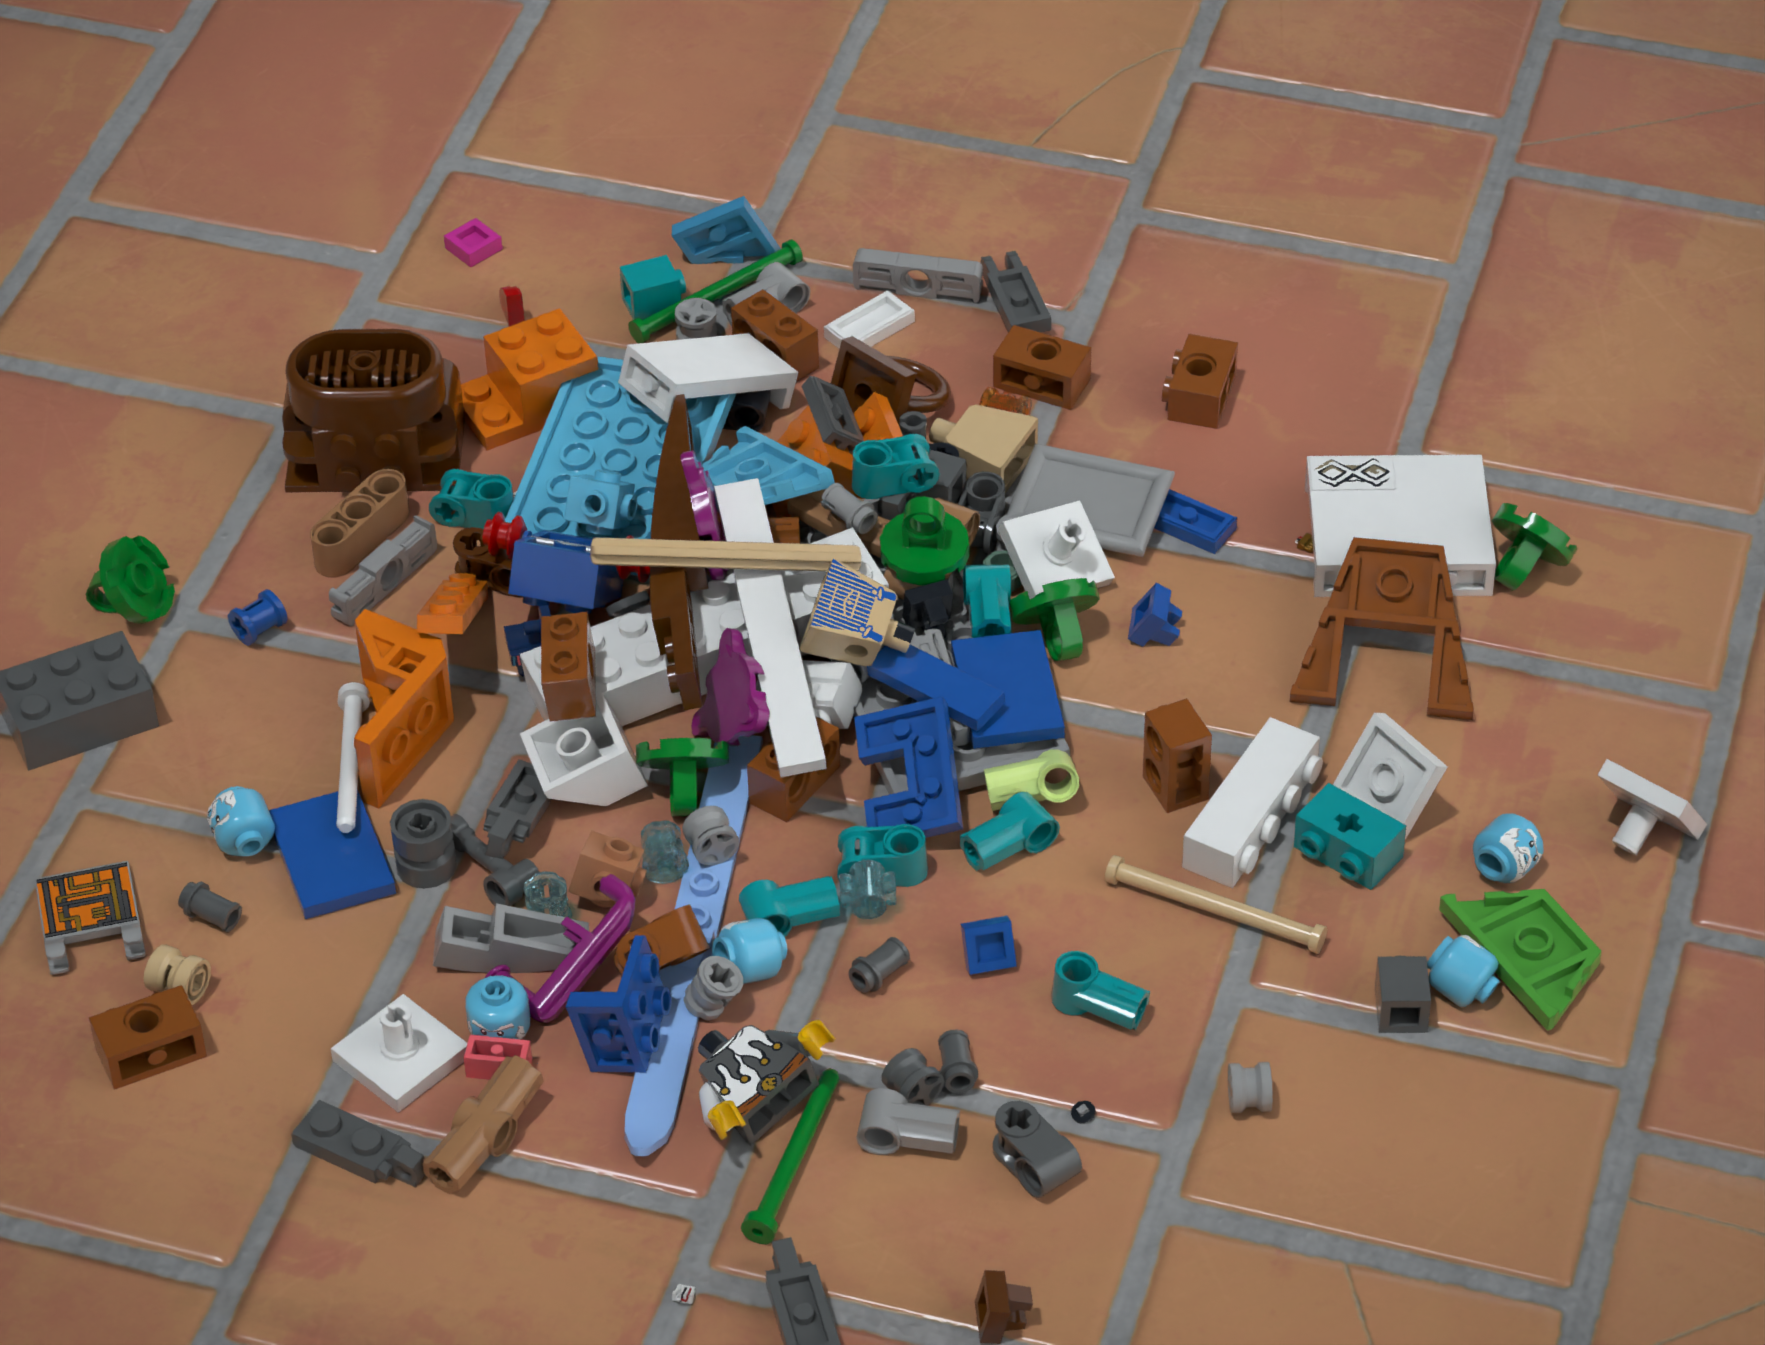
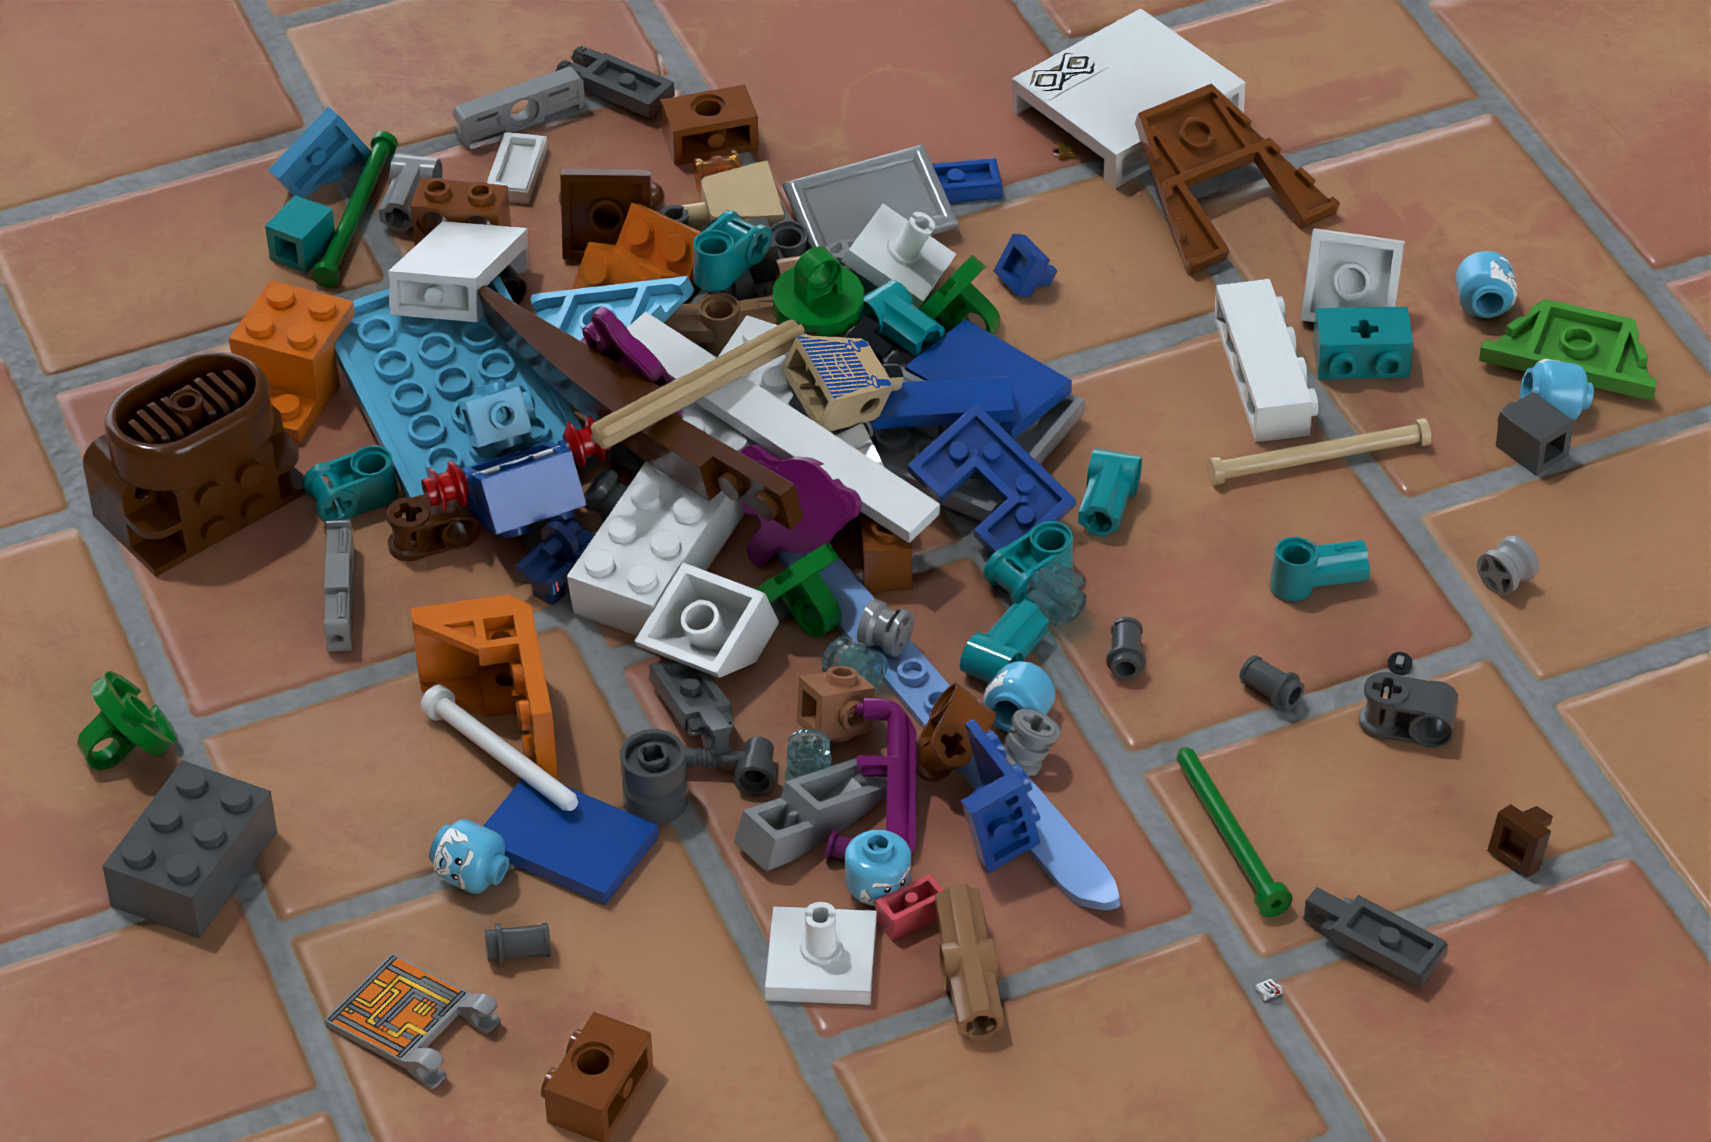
camera: 40 degrees left, 0 degrees up
tan wheel [144,944,211,1005] -> none
blue bush [227,589,288,646] -> none
dark grey hinge [291,1100,425,1187] -> none
medium nougat beam [310,469,409,578] -> none
orange plate [417,573,488,634] -> none
dark pink tile [444,218,502,267] -> none
red tile [499,286,525,327] -> none
dark orange brick [541,612,596,721] -> none
light grey wheel [675,298,718,340] -> none
torso [698,1020,836,1146] -> none
dark grey tile [801,376,864,455] -> none
light grey pin [821,483,878,534] -> none
light grey piece [856,1088,960,1155] -> none
dark grey wheel [882,1048,944,1106] -> none
blue tile [960,916,1017,975] -> none
yellowish green piece [983,749,1079,811] -> none
dark orange brick [1143,698,1212,813] -> none
dark orange brick [1162,334,1238,429] -> none
green tile [1492,503,1578,591] -> none
white tile [1598,759,1707,856] -> none

